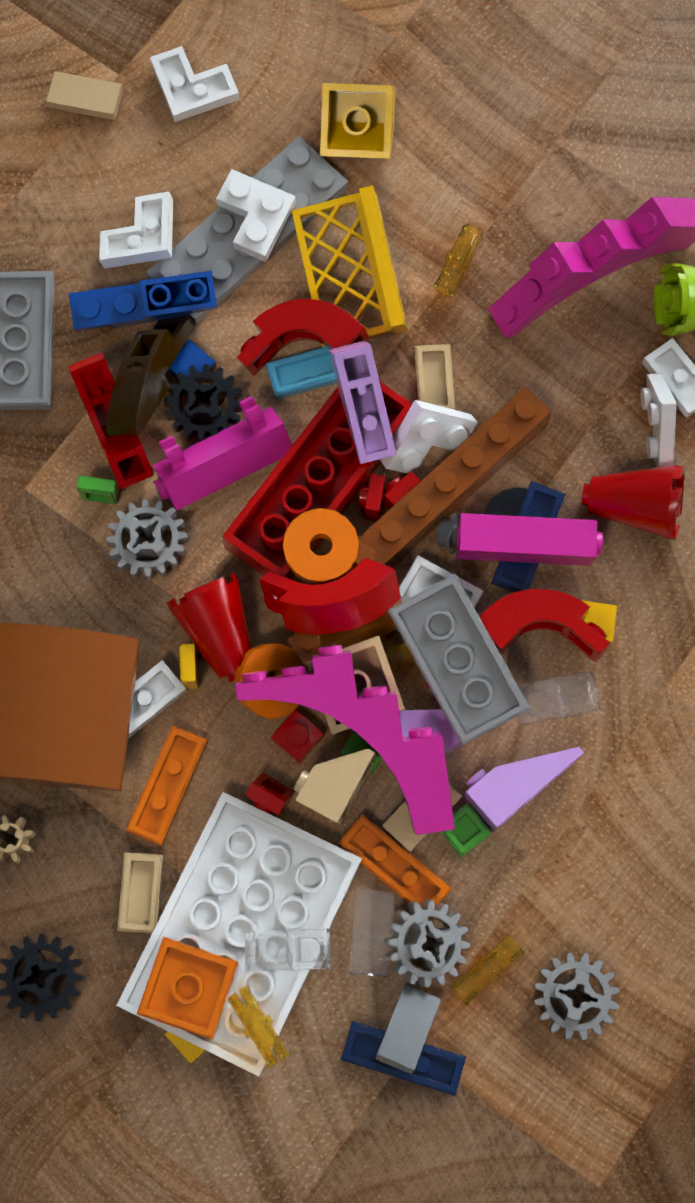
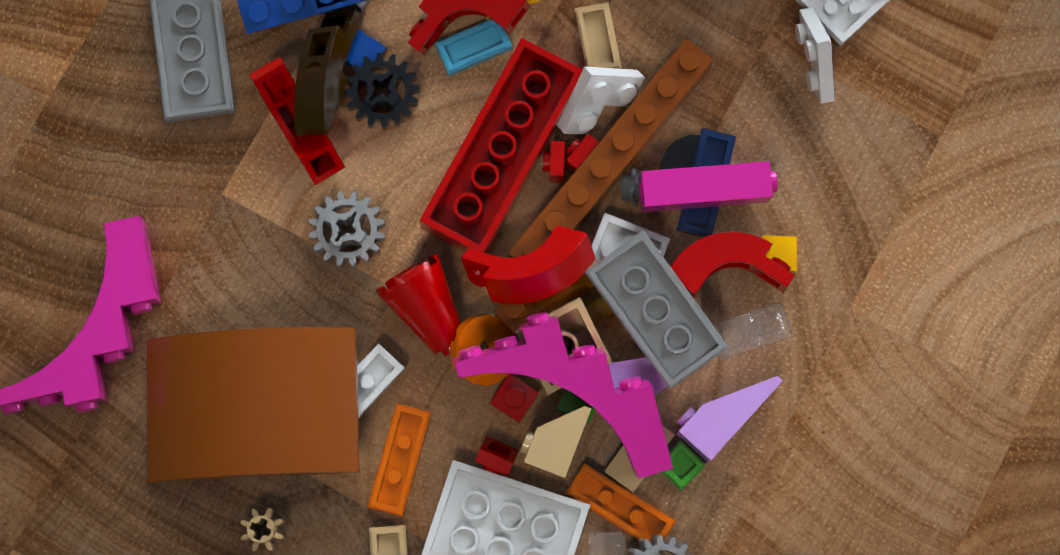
camera: 10 degrees left, 5 degrees up
bright green tile [76,475,120,505] -> none
dark pink brick [153,396,292,511] -> none
yellow tile [179,644,199,689] -> none
orange tile [283,508,359,584] -> none
lavender slope [329,341,397,464] -> none
red cone [582,465,685,540] -> none

